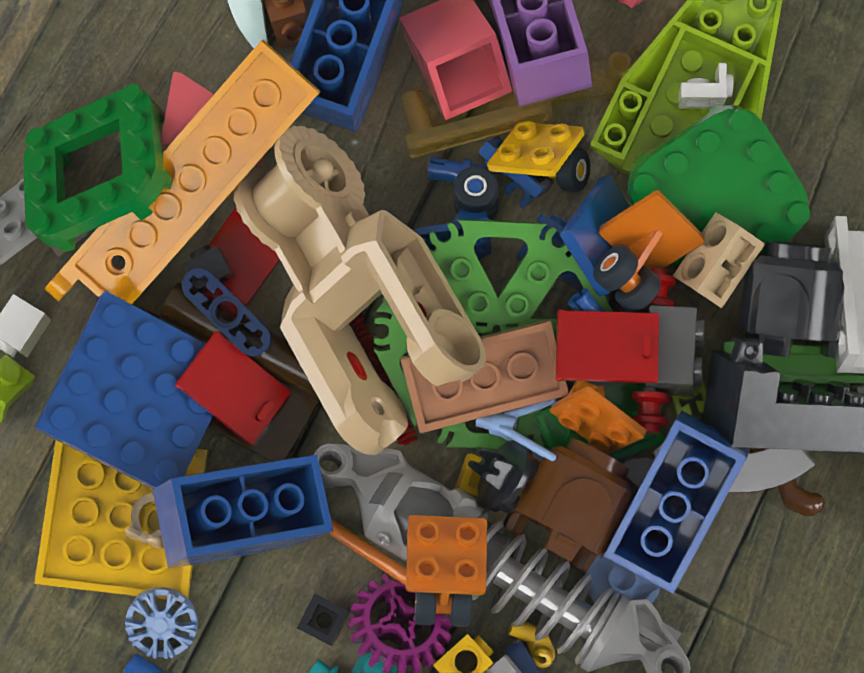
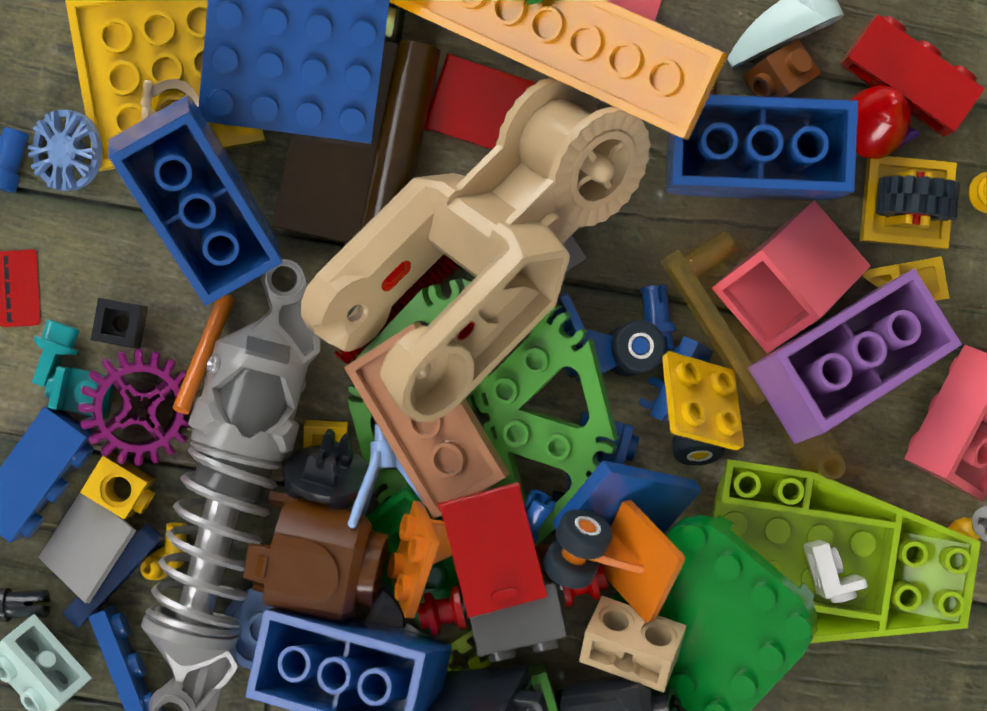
camera: 75 degrees right, 10 degrees up
red container [175,330,291,446] -> none
dark blue beam [182,268,272,356] -> none
black plate [183,245,236,294] -> none
orange plate [406,515,487,627] -> none

